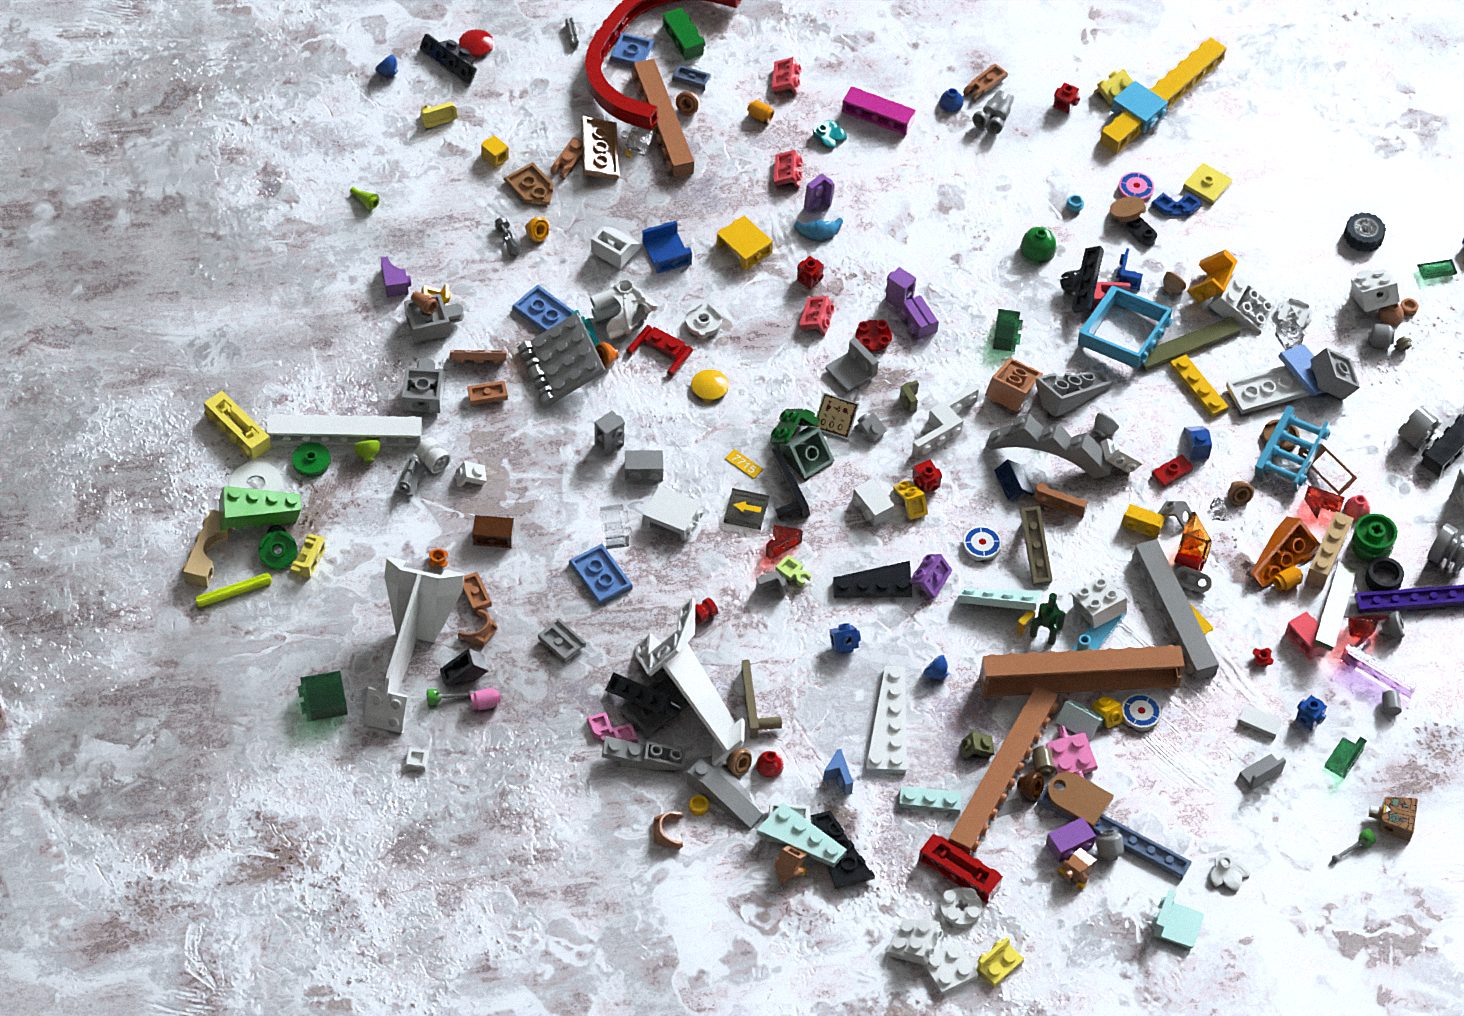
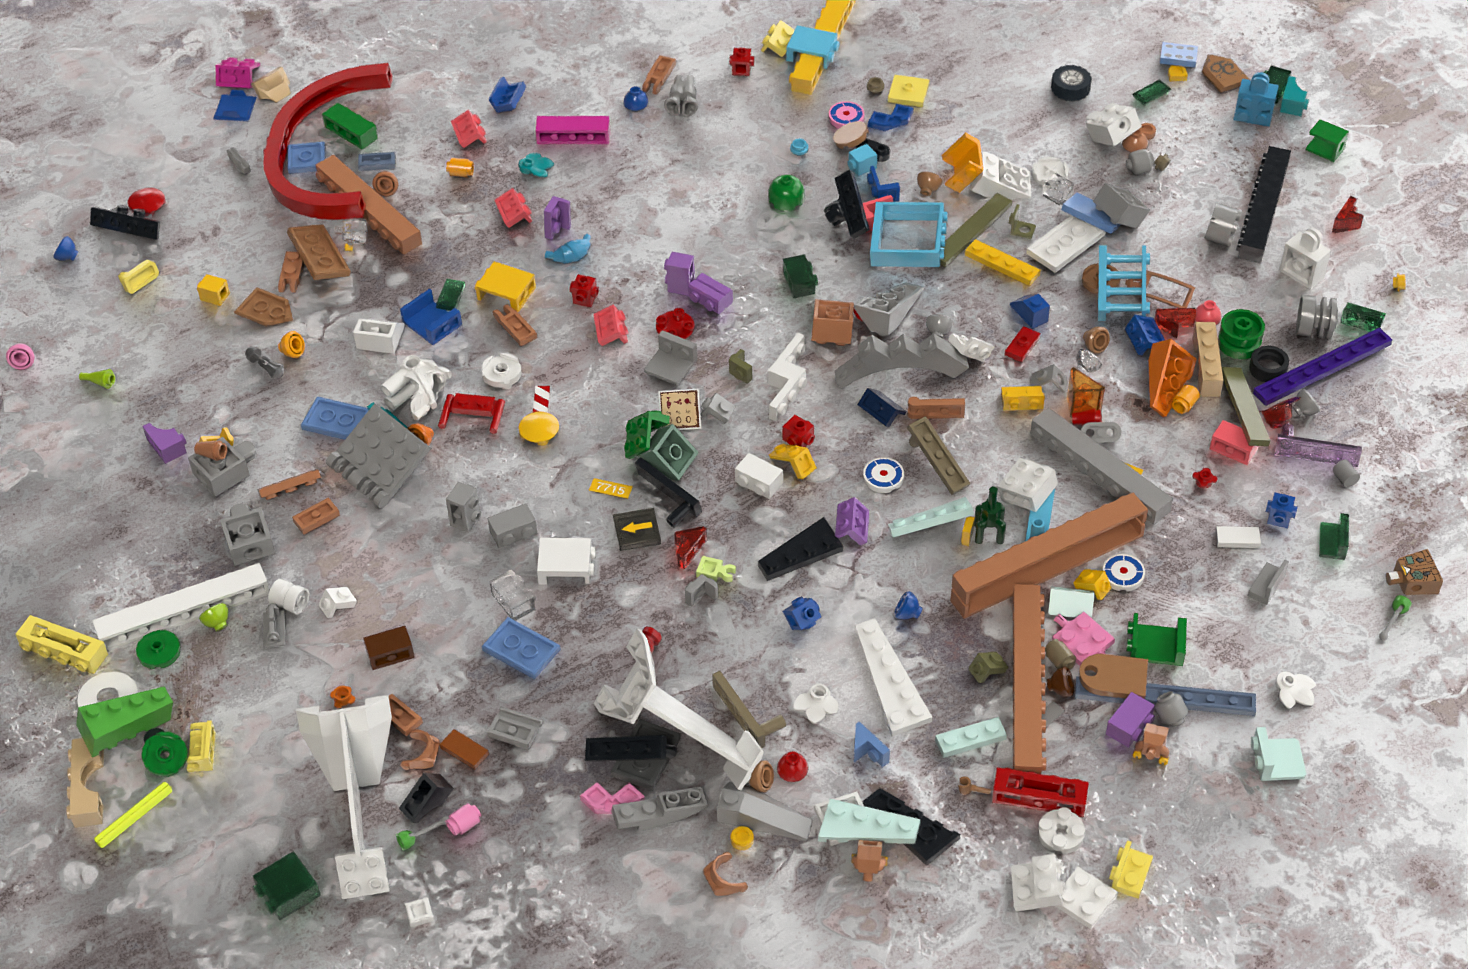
camera: 20 degrees left, 5 degrees down
none -> bright pink brick [6,343,35,370]
none -> clear green tile [436,279,465,311]
none -> dark orange tile [439,729,489,770]
none -> blue bracket [489,77,527,113]
none -> nougat hinge [493,304,537,346]
none -> sticker [533,386,550,413]
none -> white plate [794,684,839,724]
none -> medium azure brick [847,144,877,176]
none -> dark tan plate [867,77,884,93]
none -> medium nougat hand [958,776,991,795]
none -> olive bracket [1009,204,1036,239]
none -> blue bracket [1125,315,1165,356]
none -> green panel [1126,613,1187,666]

